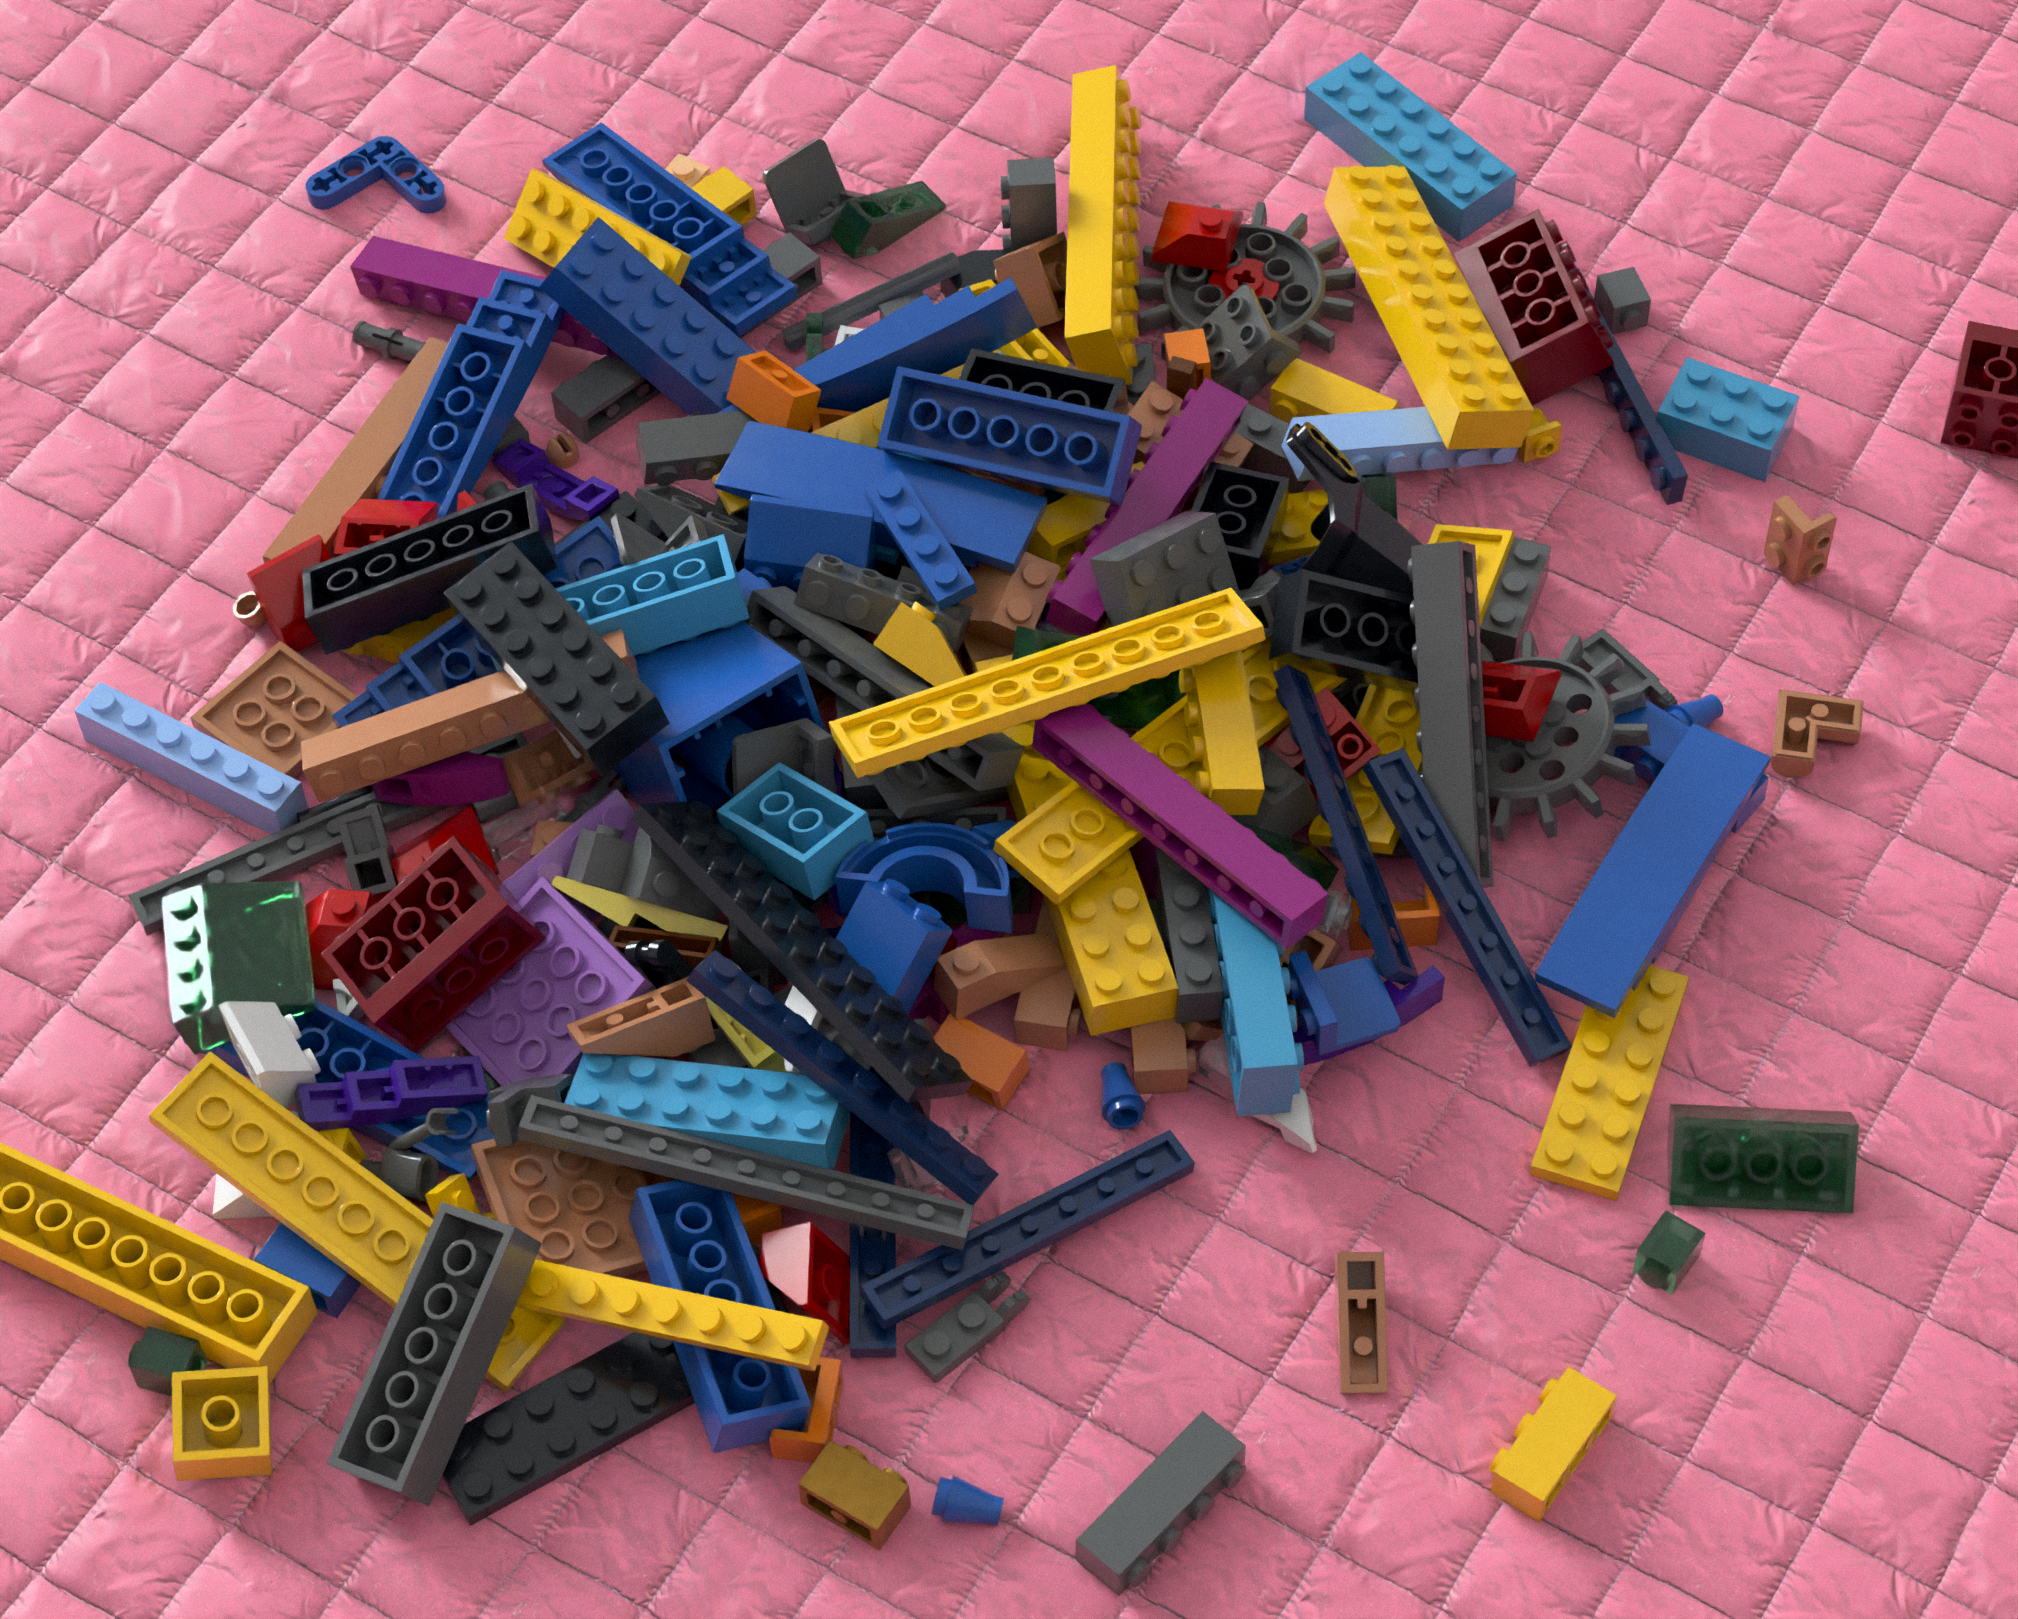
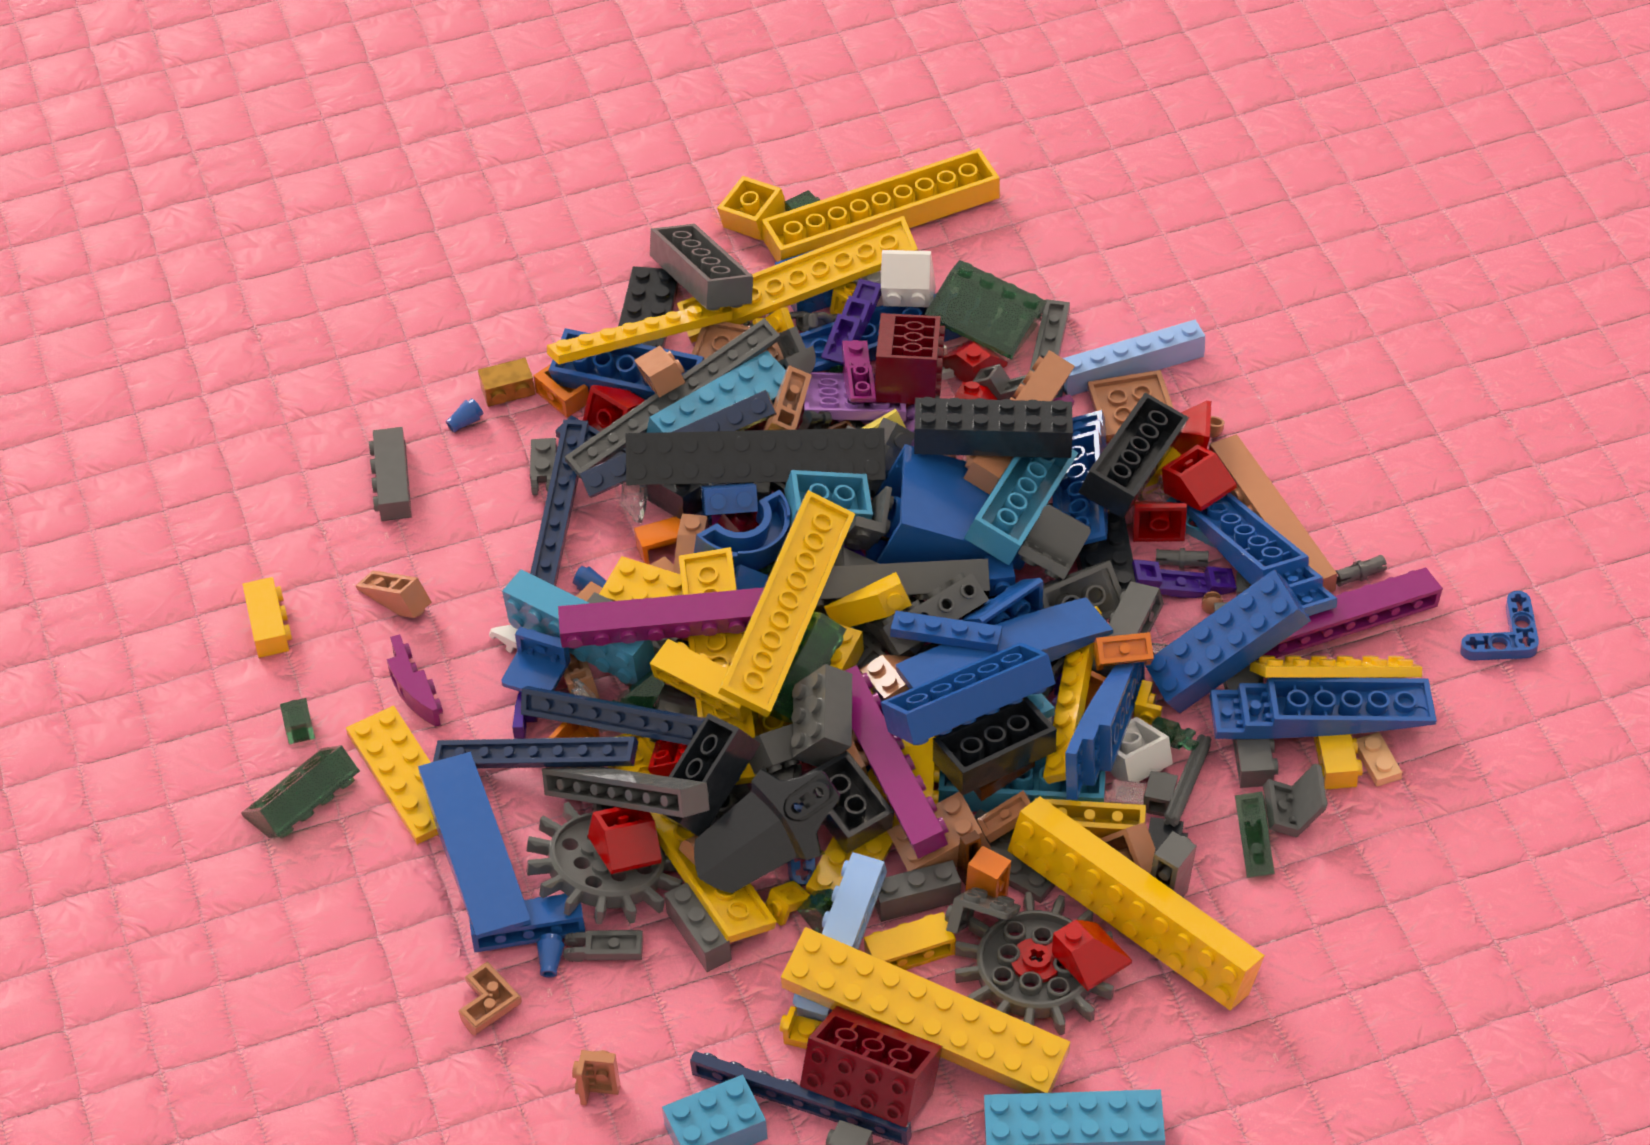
camera: 130 degrees right, 5 degrees down
none -> magenta slope [386,634,443,727]
none -> nougat brick [634,346,686,398]
none -> magenta slope [842,340,876,402]

